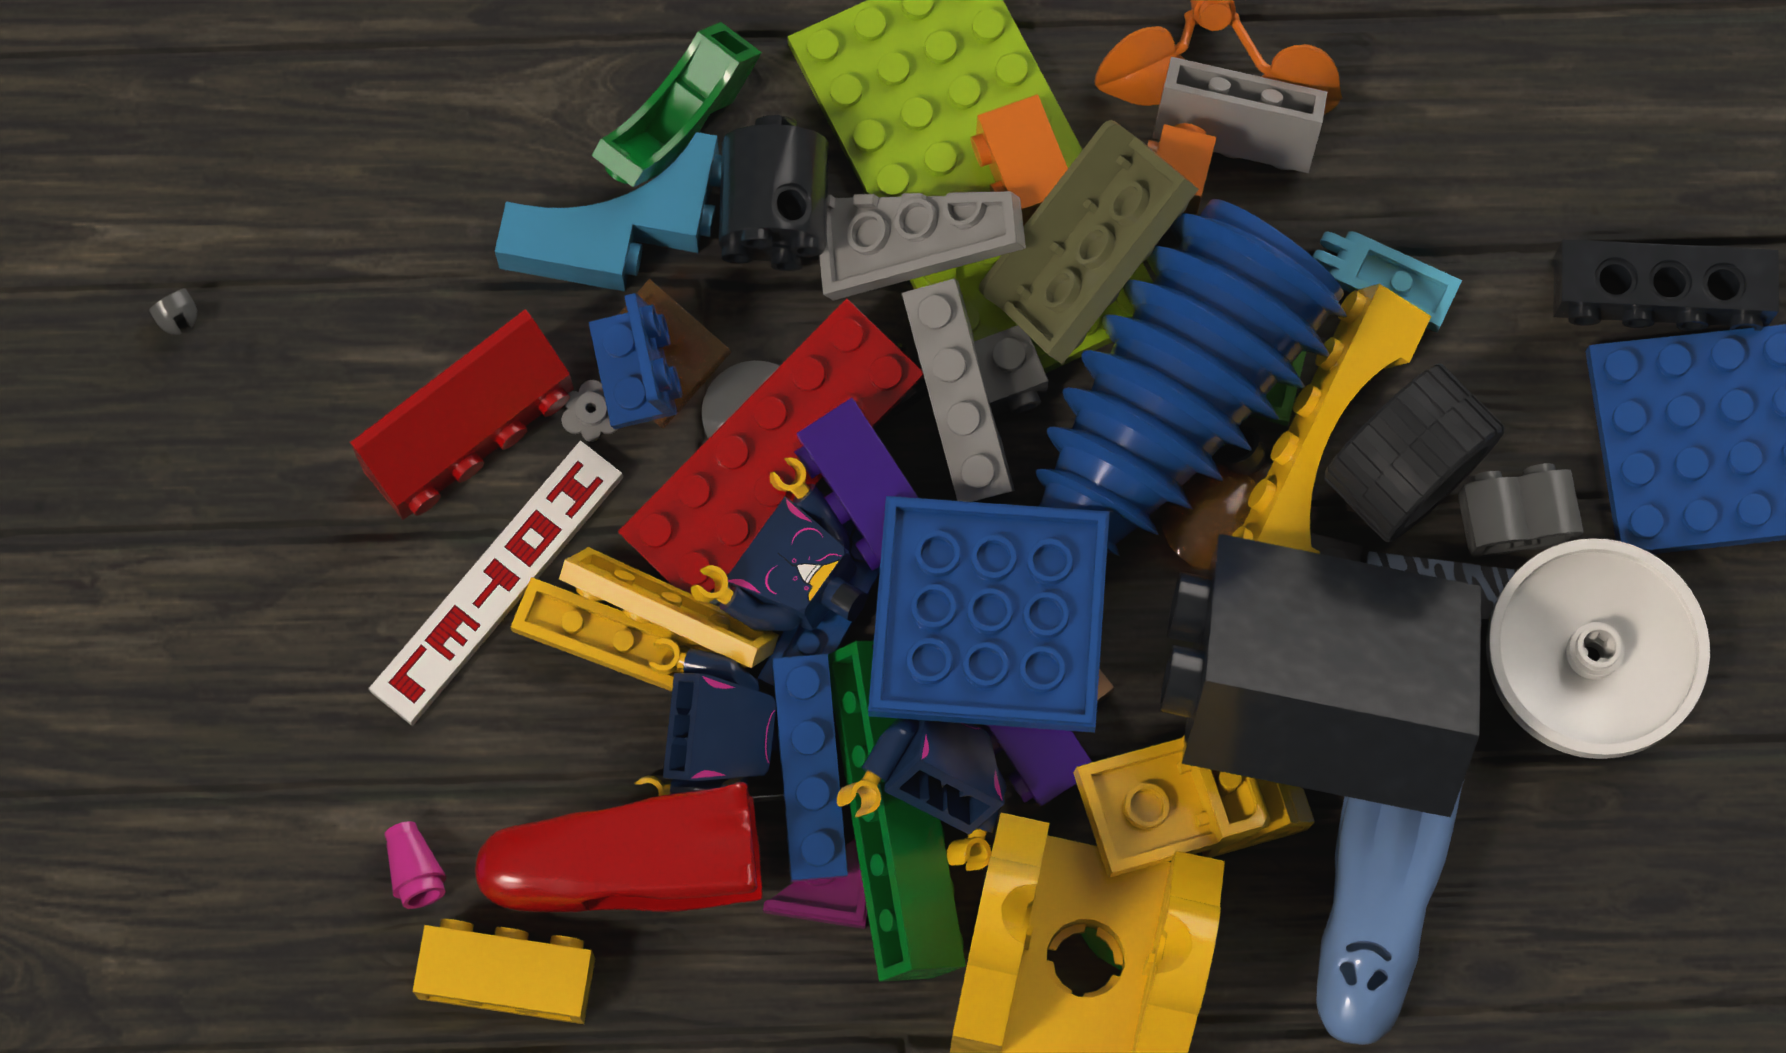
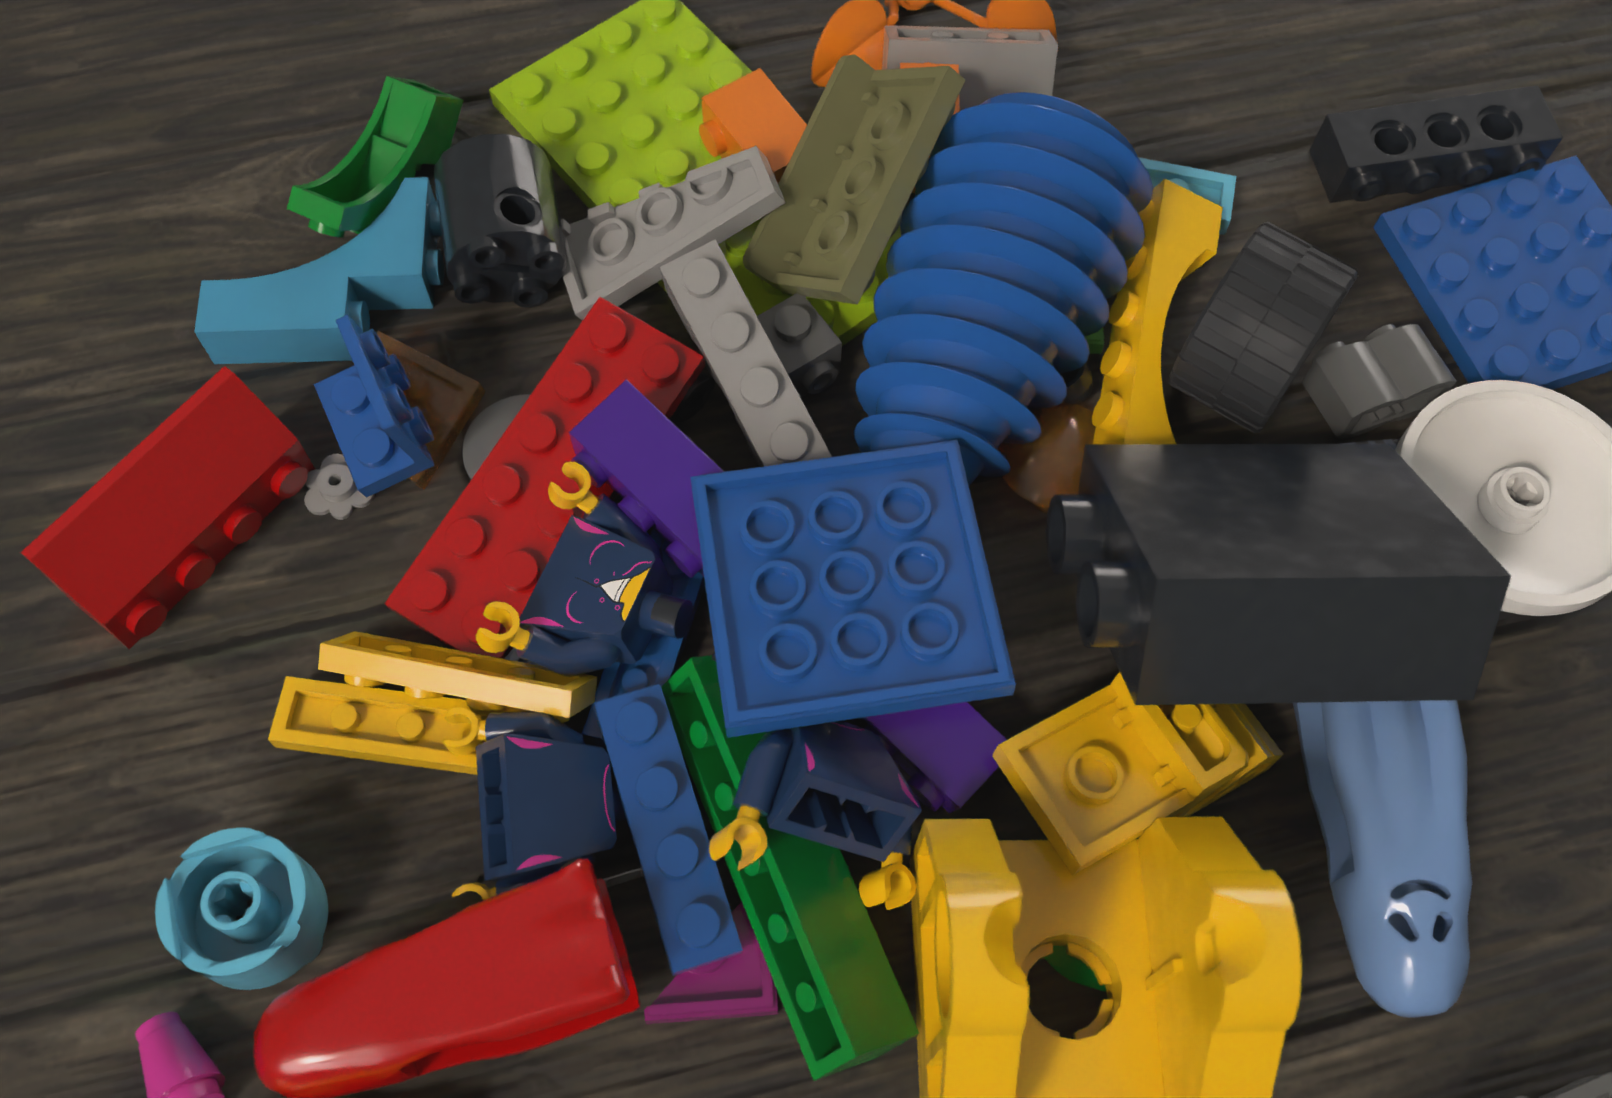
camera: 15 degrees left, 10 degrees down
white tile [369,440,623,726] -> none
none -> medium azure brick [155,828,328,990]

